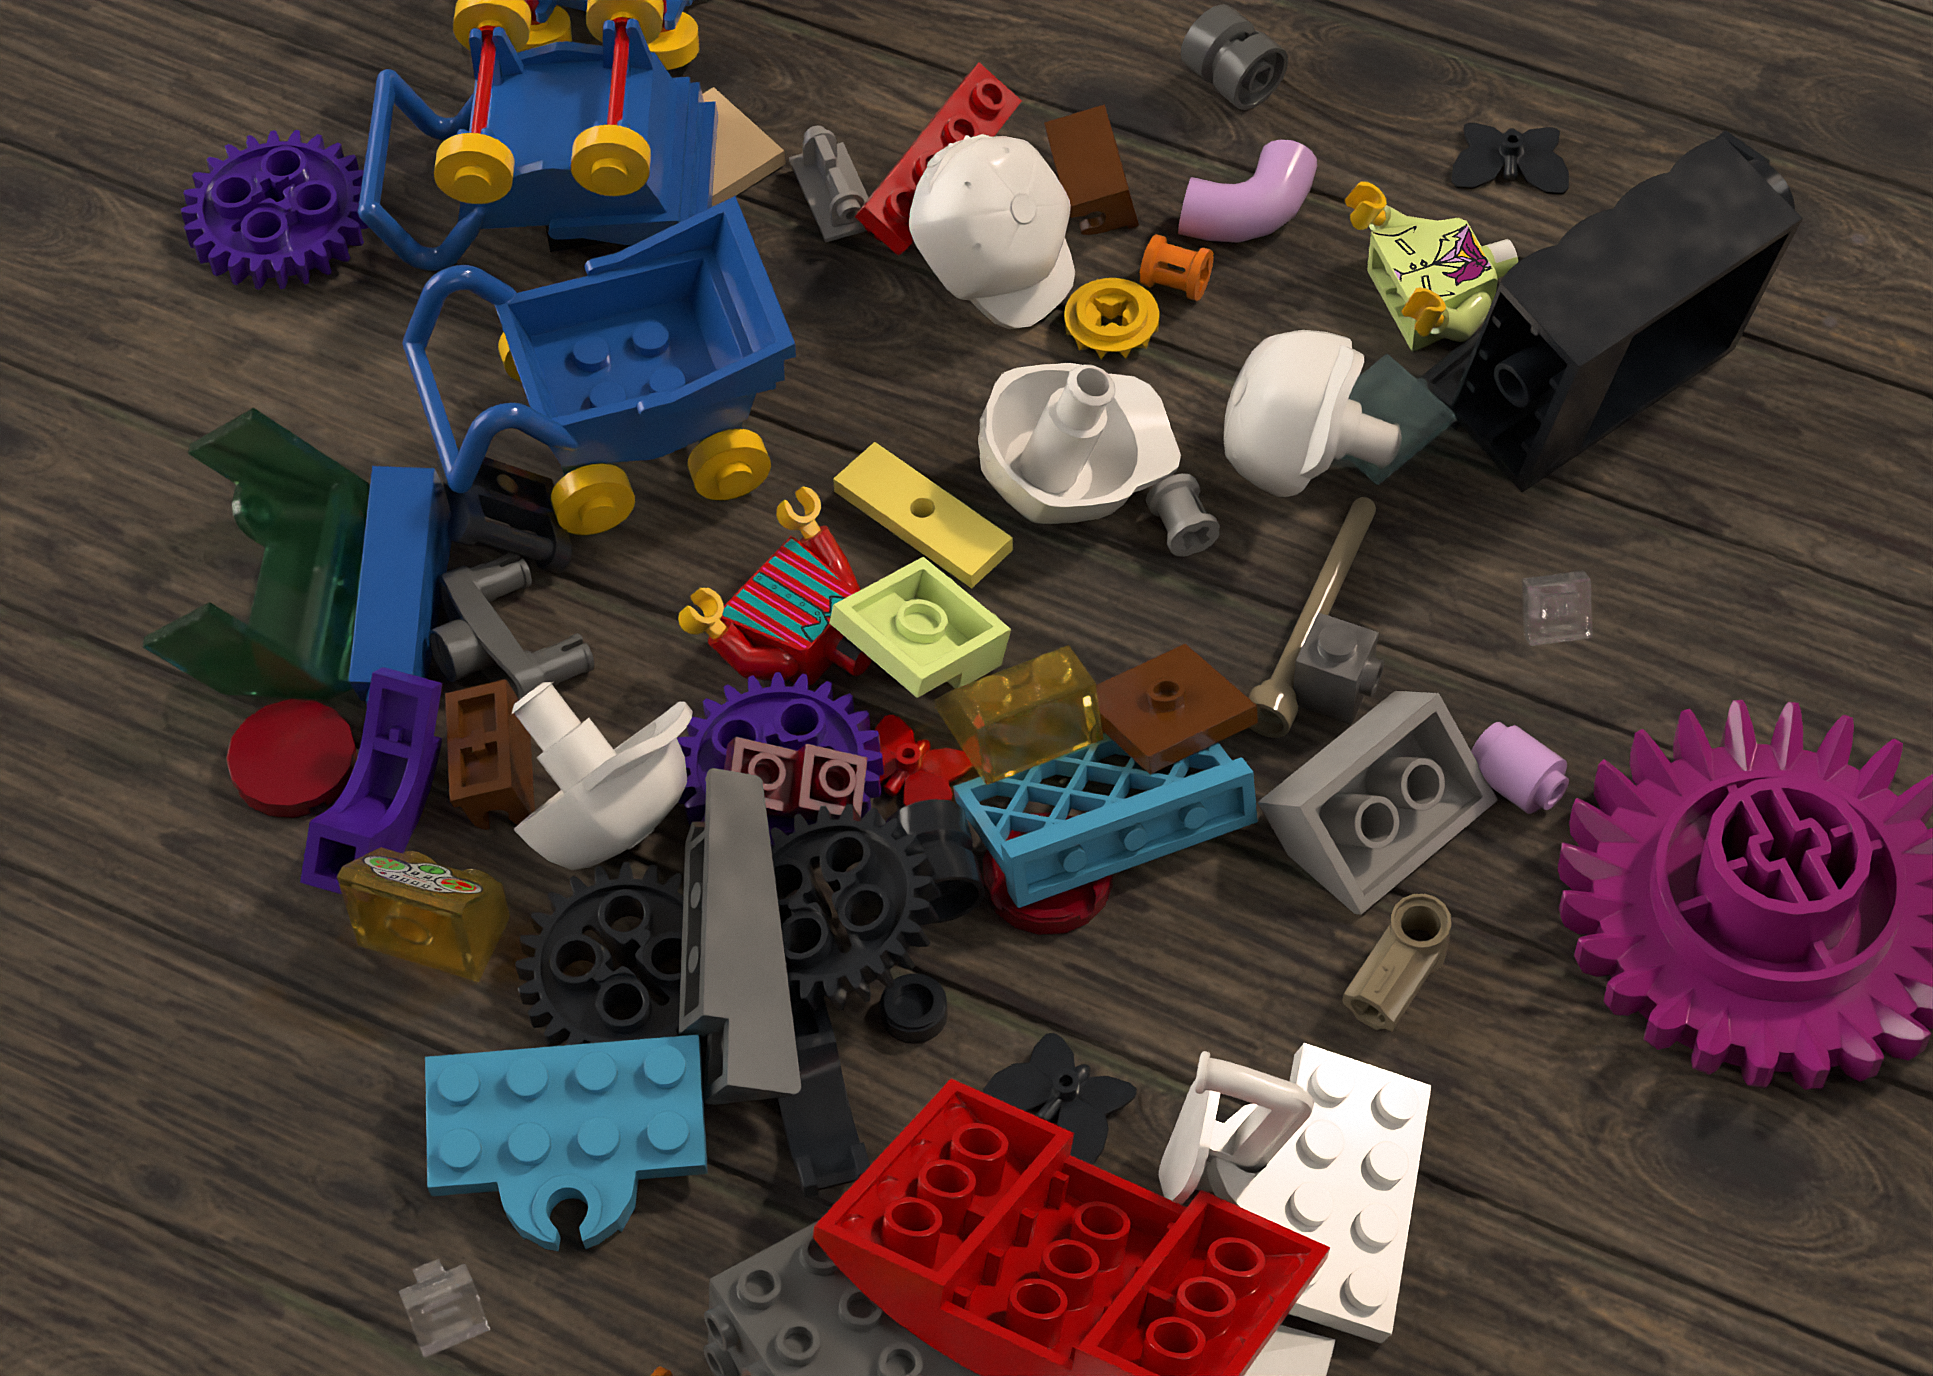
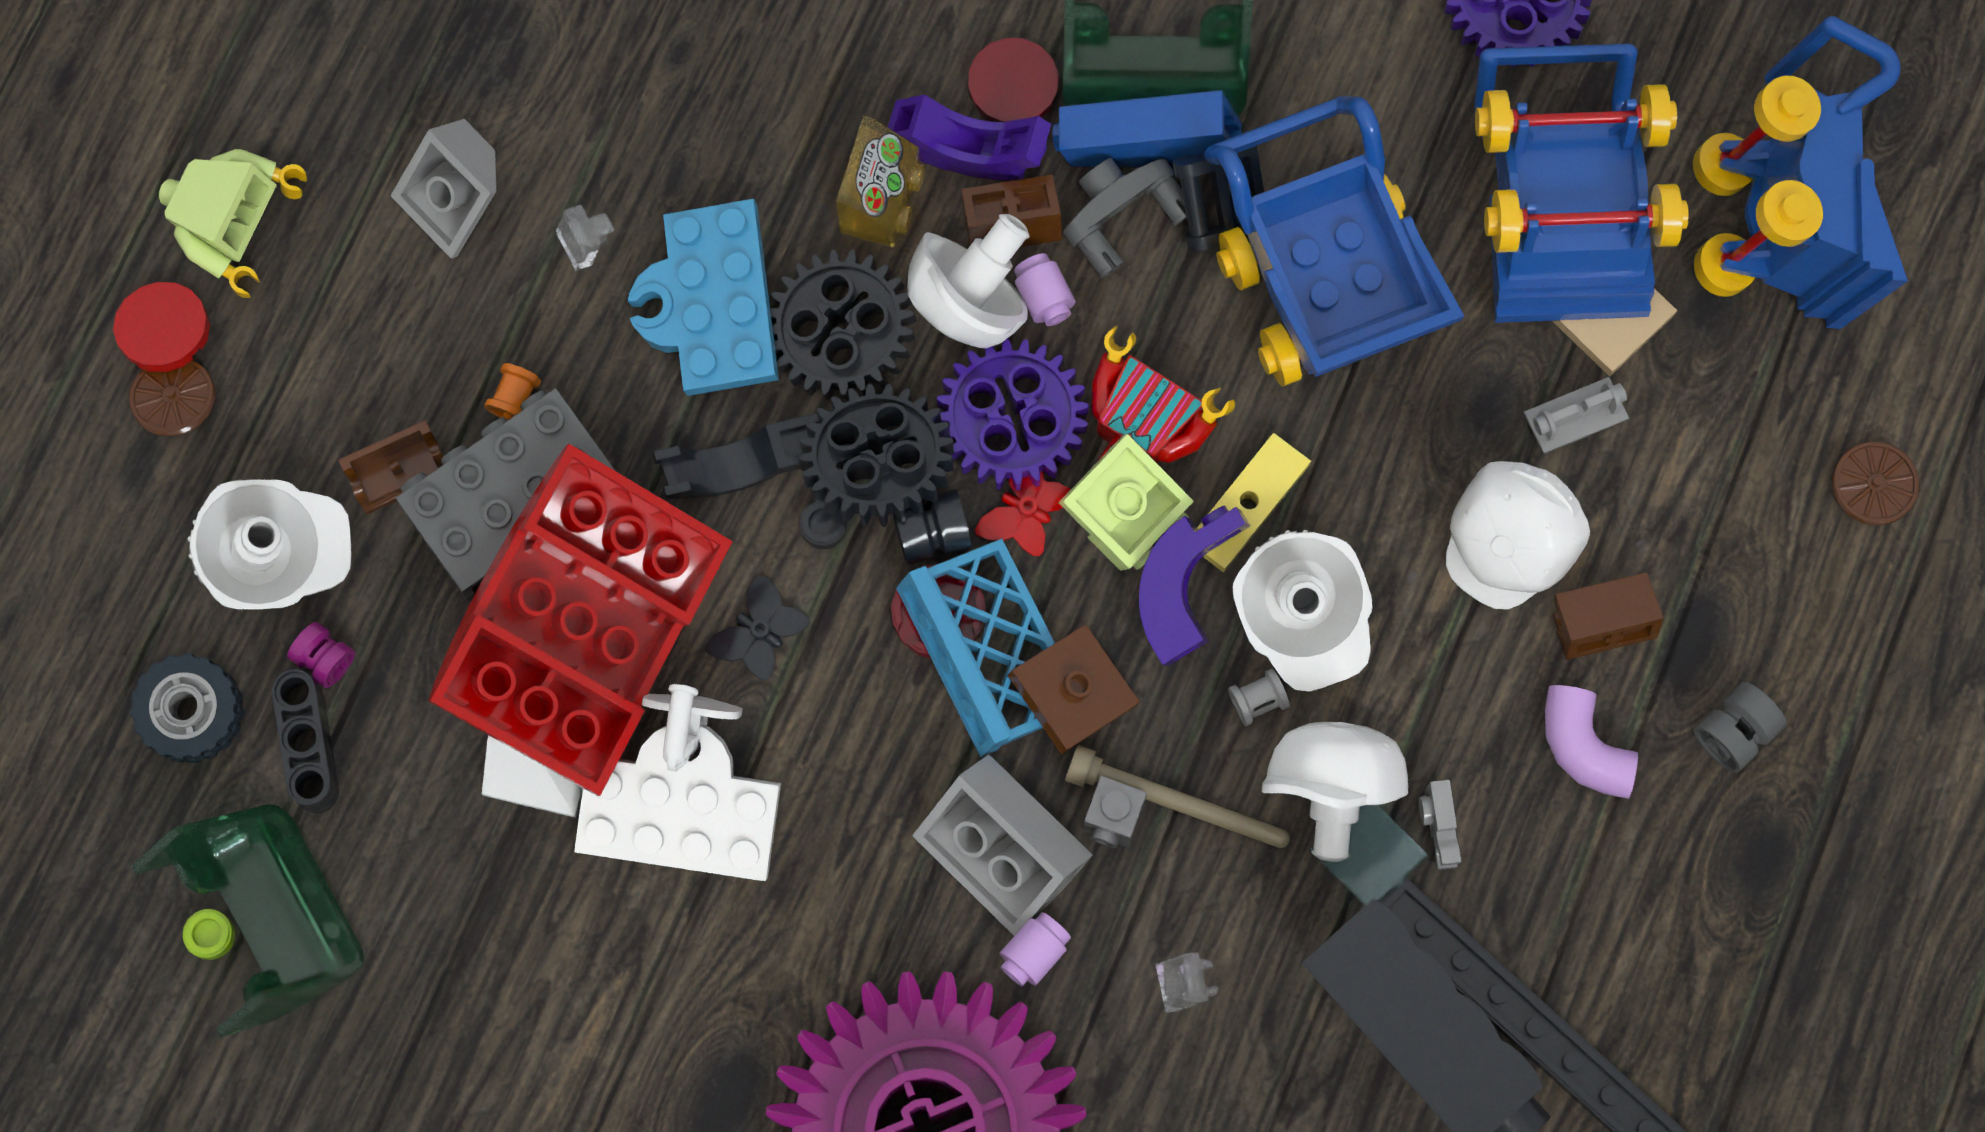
camera: 85 degrees right, 20 degrees up
dark grey wedge [679,768,801,1105] -> none
dark red slope [724,737,868,821] -> none
red plate [854,63,1022,256] -> none
clear yellow slope [935,645,1104,785] -> none
yellow gear [1064,278,1159,359] -> none
orange bush [1140,234,1214,301] -> none
dark tan piece [1342,894,1451,1032] -> none
yellowish green torso [1344,181,1518,351] -> none
black piece [1451,123,1569,194] -> none
none -> lavender brick [1014,253,1076,326]
none -> dark purple arch [1139,505,1251,666]
none -> light grey plate [1419,780,1461,870]

